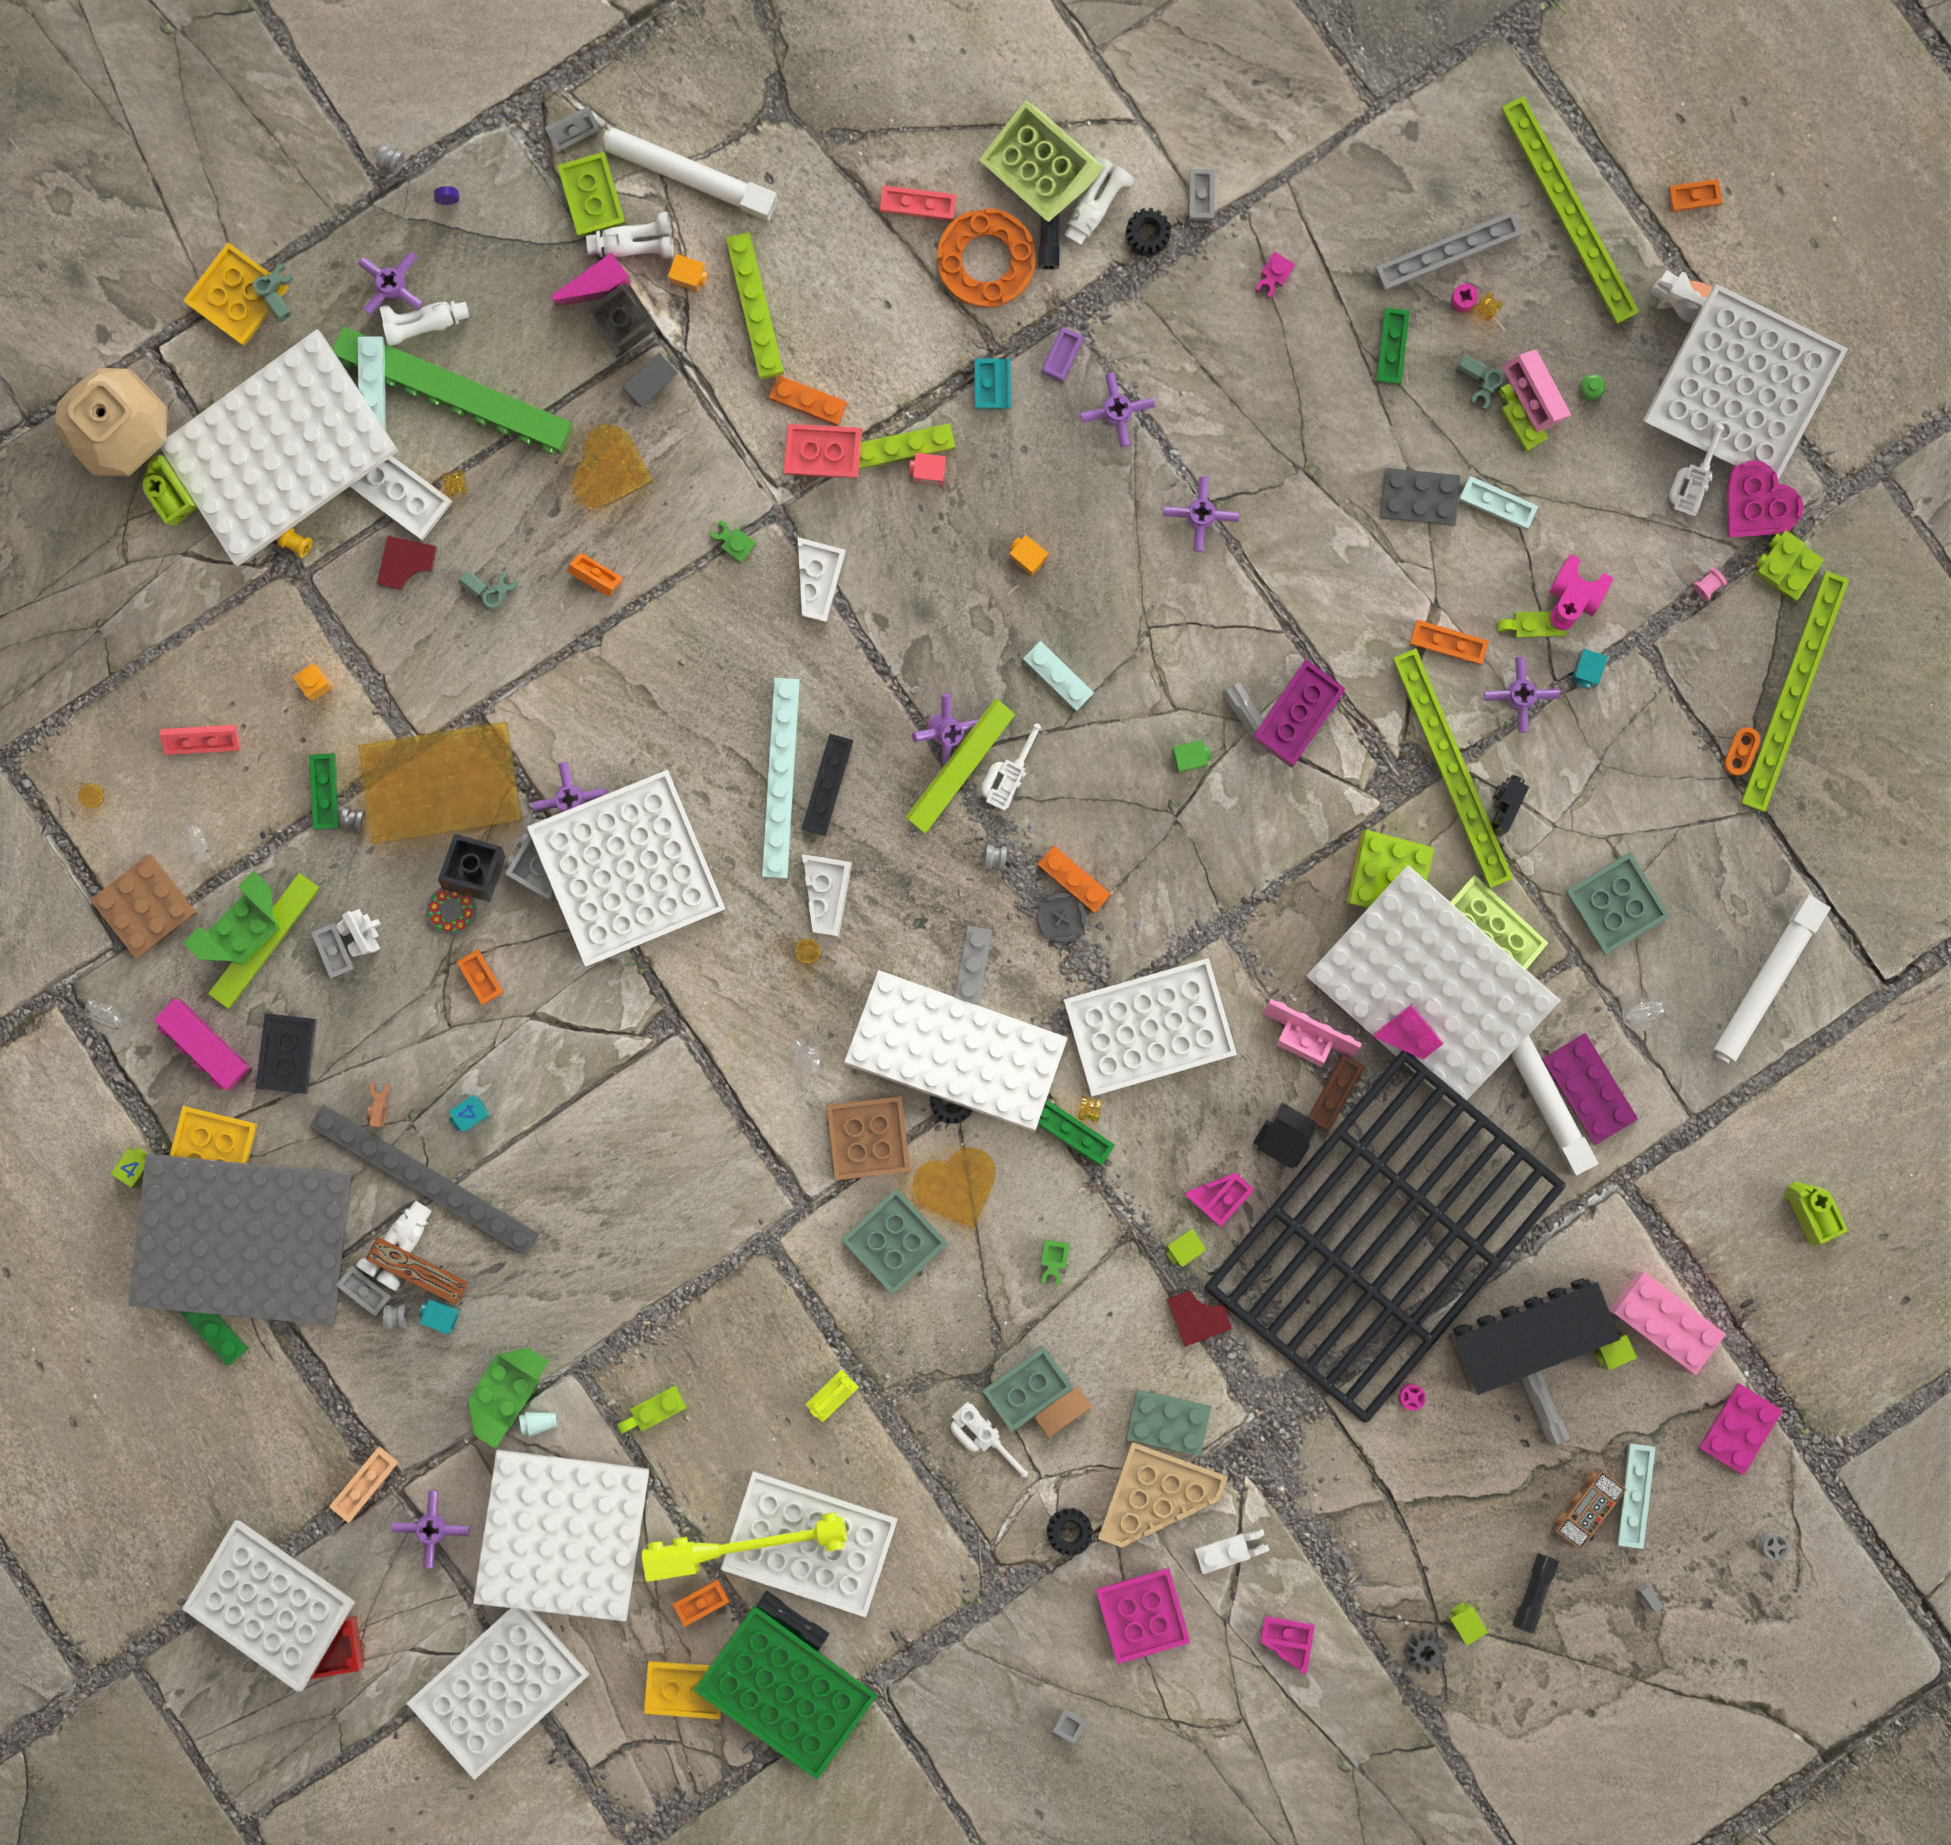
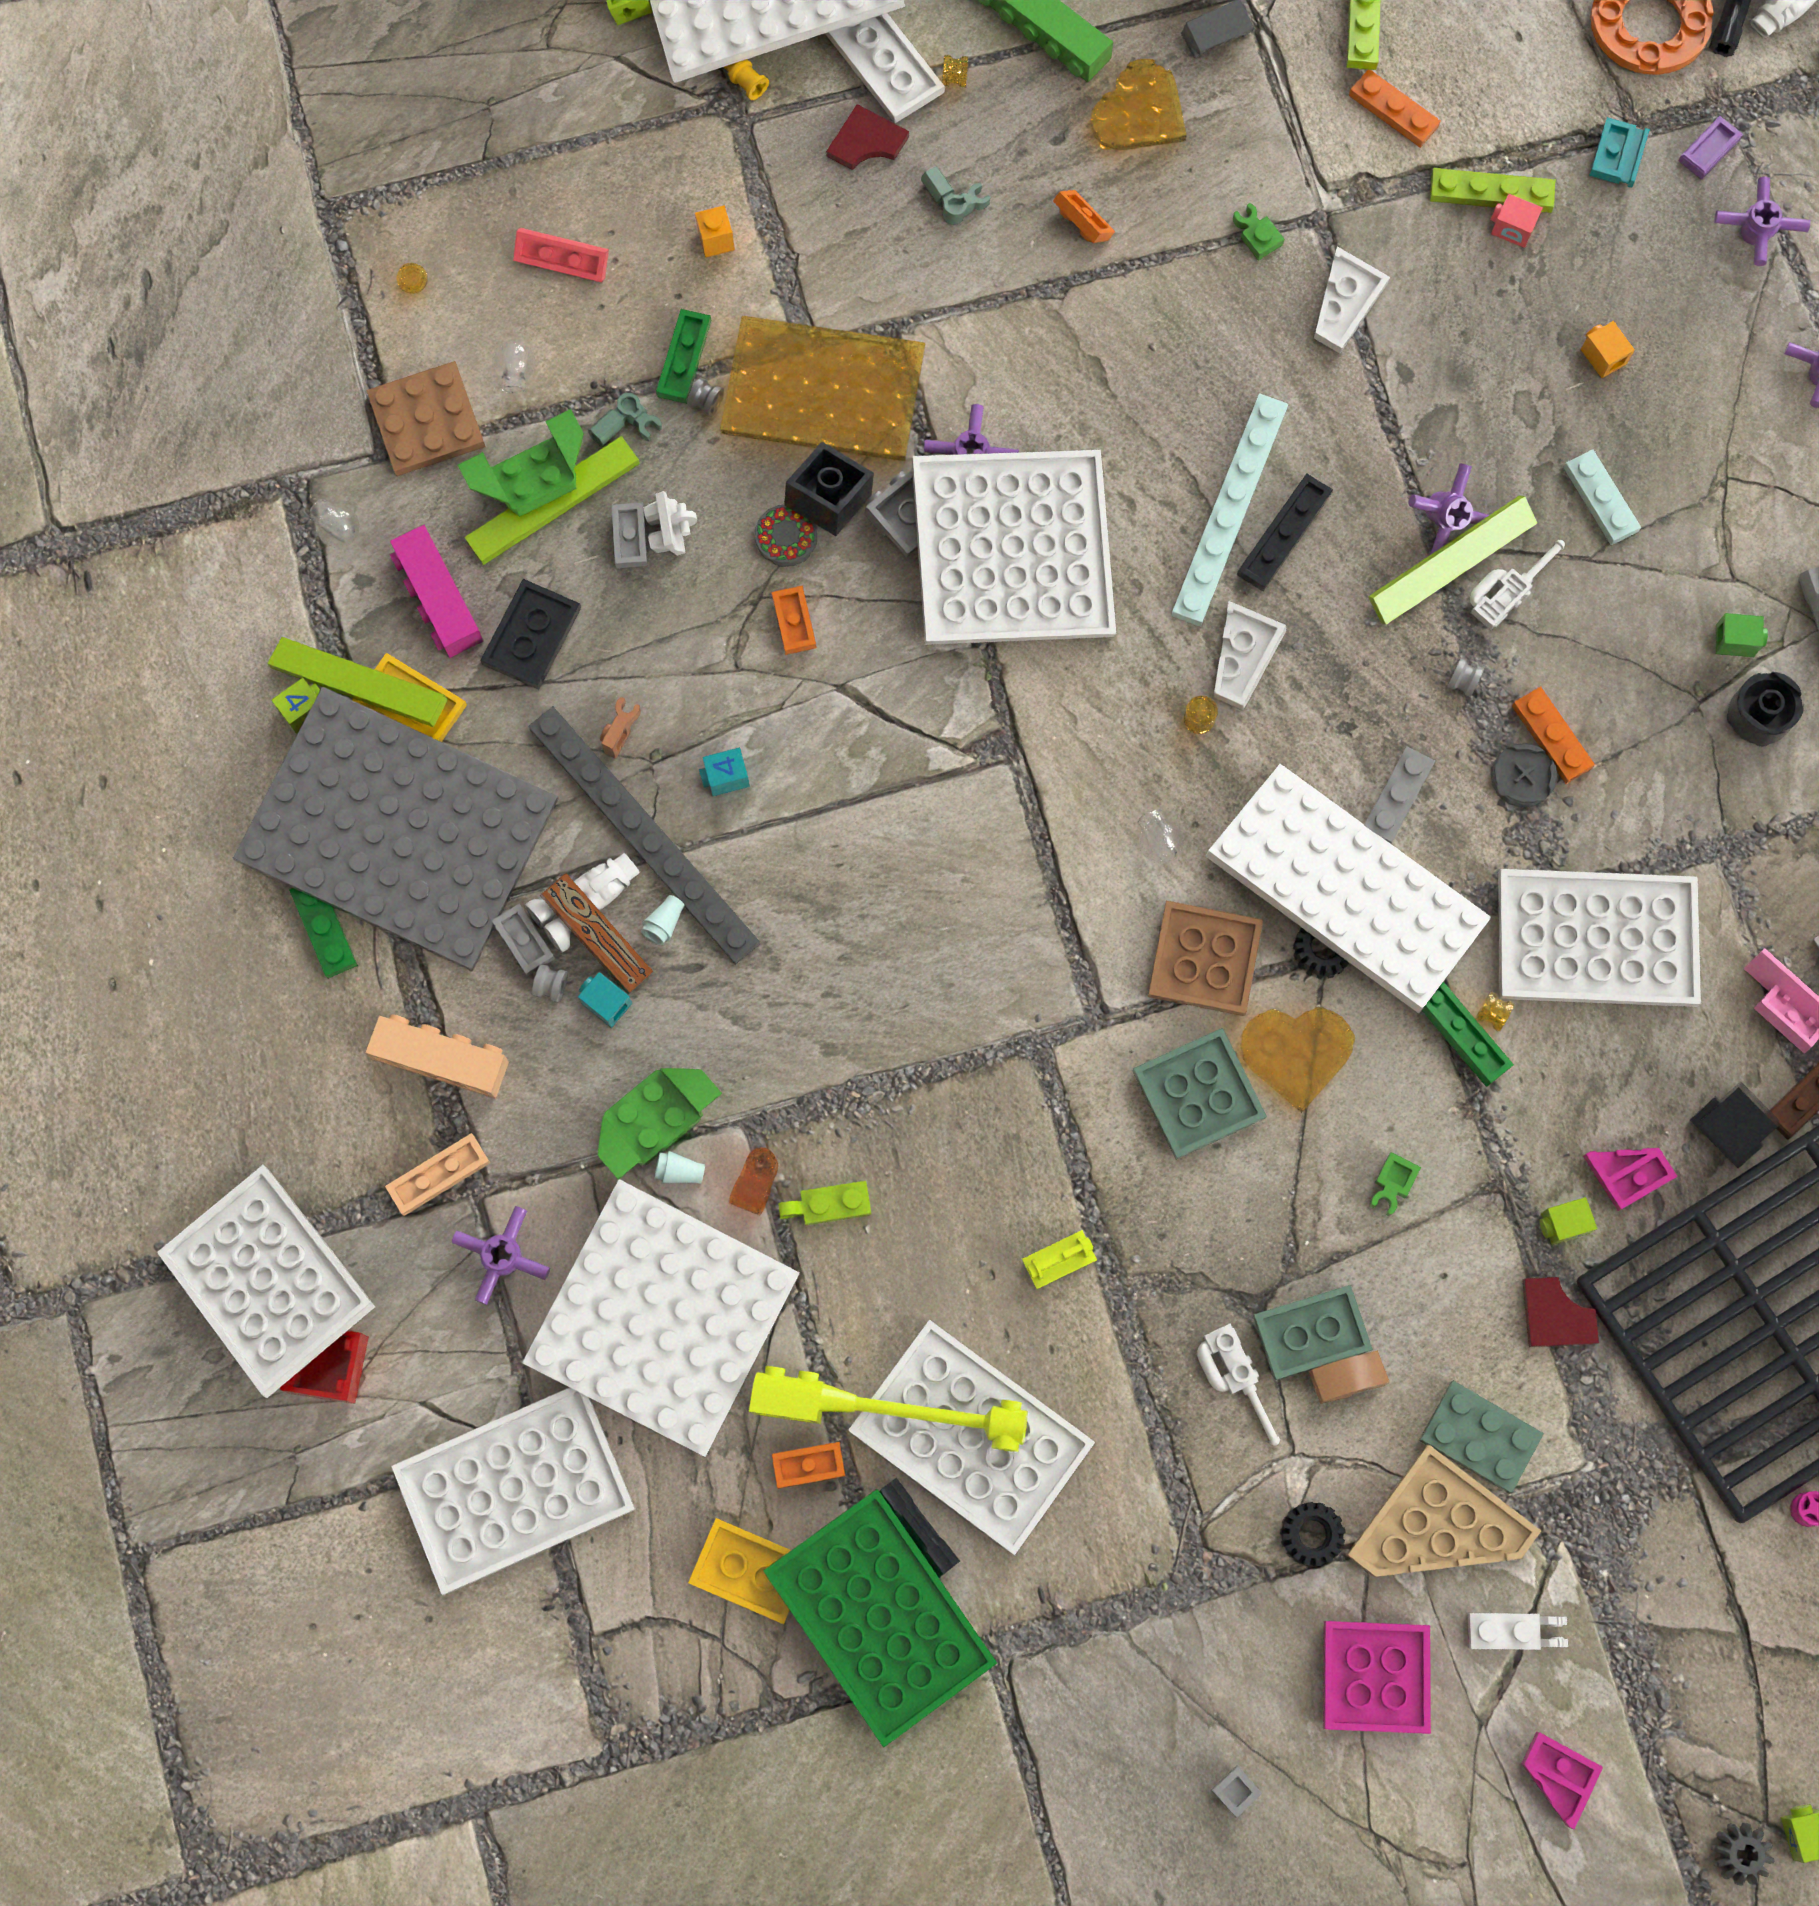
camera: 20 degrees right, 10 degrees down
coral plate [783,424,863,479] -> none
none -> lime tile [267,637,448,727]
none -> light nougat brick [365,1014,509,1099]
none -> sand green bar [588,393,662,446]
none -> light aqua cone [641,895,685,945]
none -> clear orange piece [729,1147,779,1215]
none -> black brick [1727,672,1804,747]

